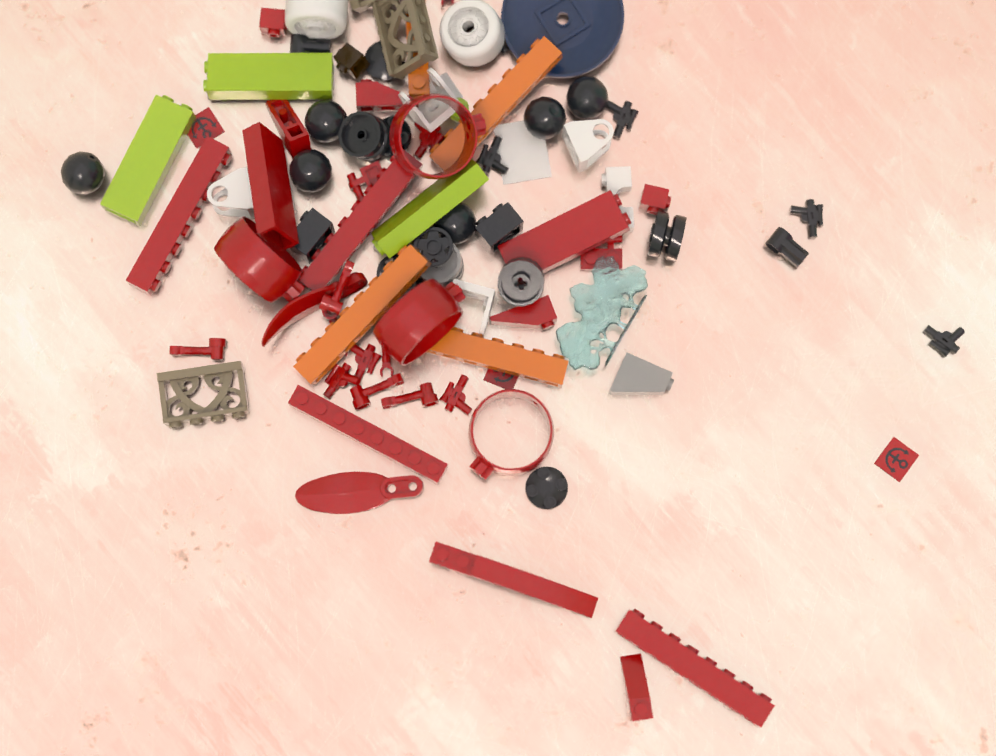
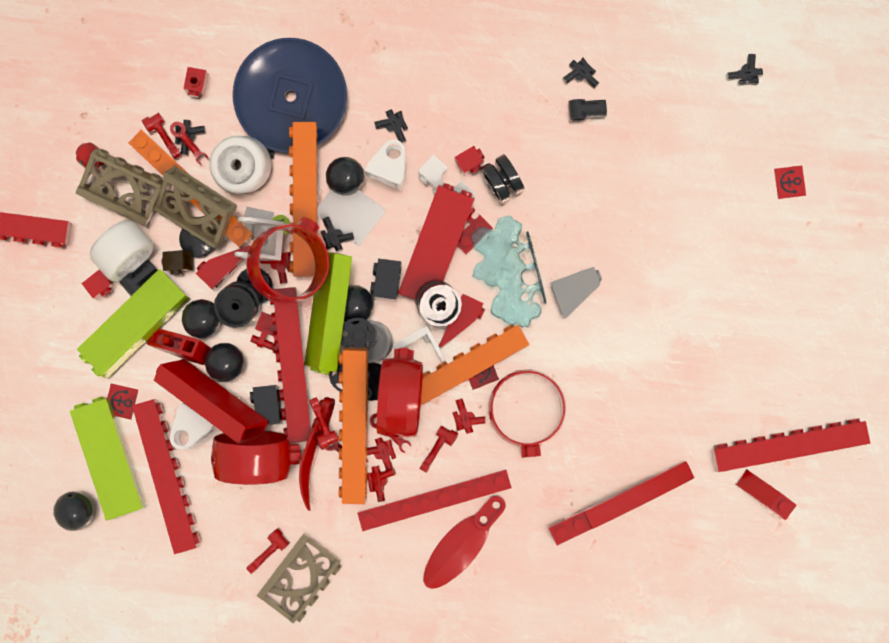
camera: 40 degrees left, 5 degrees up
red brick [350,373,404,410] -> none
black dish [526,466,568,509] -> none
black piece [566,76,609,119] -> none

